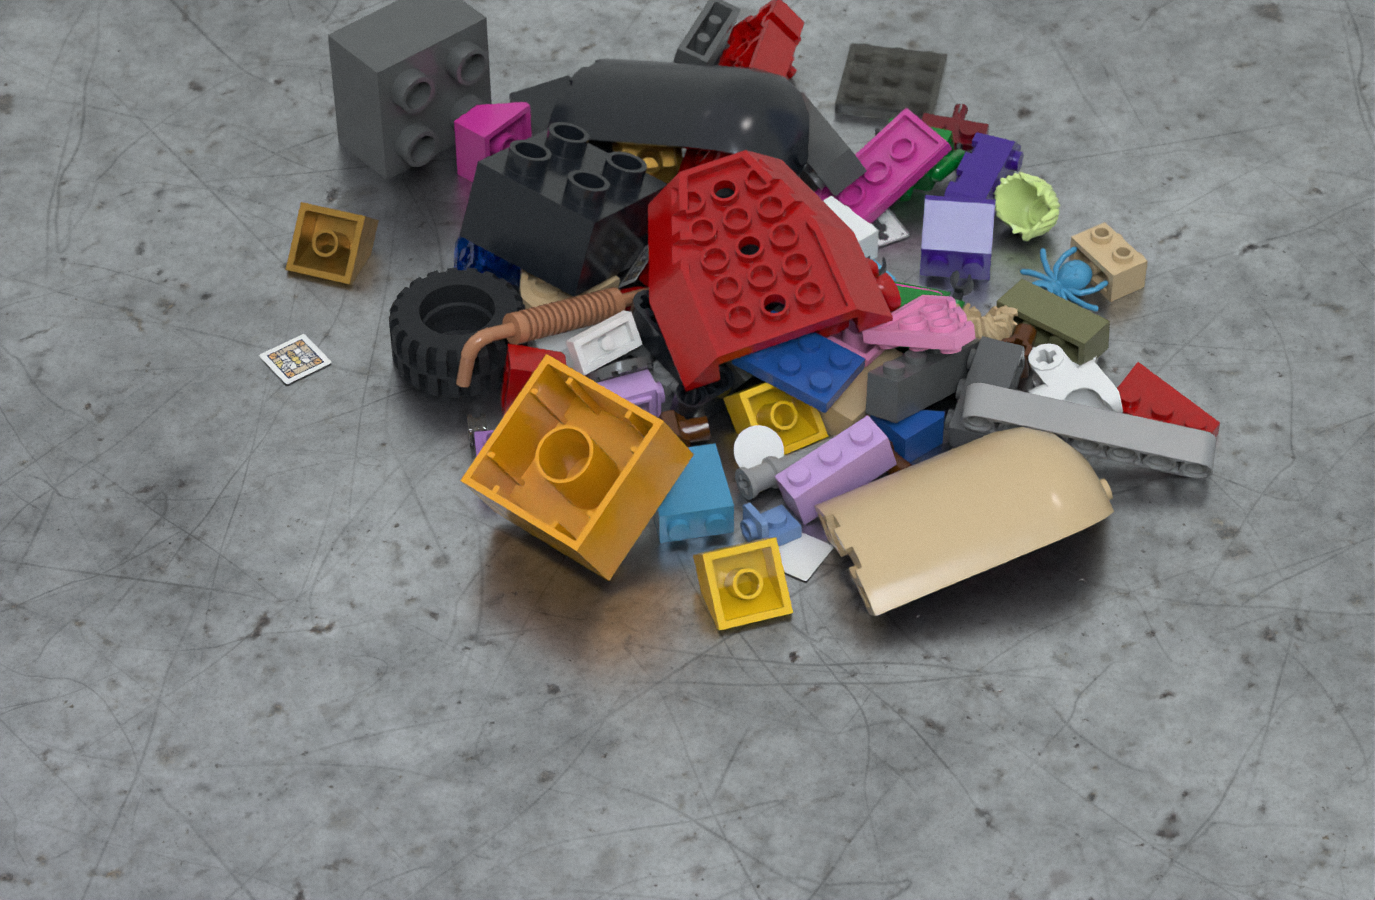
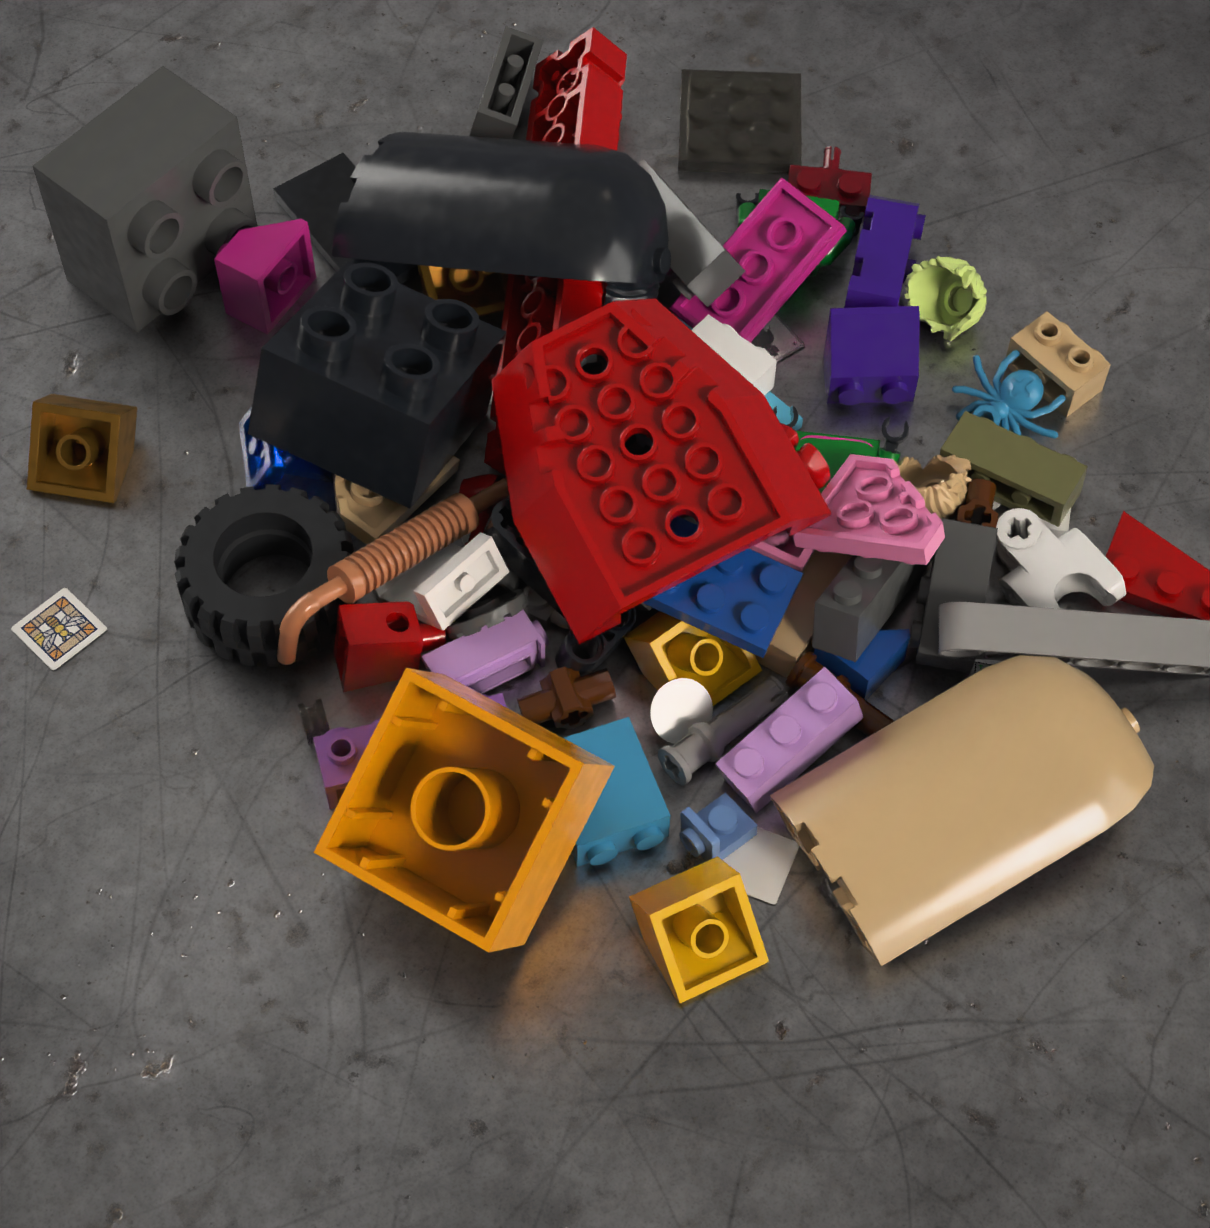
camera: 10 degrees left, 15 degrees up
sticker [619,245,649,288] -> none

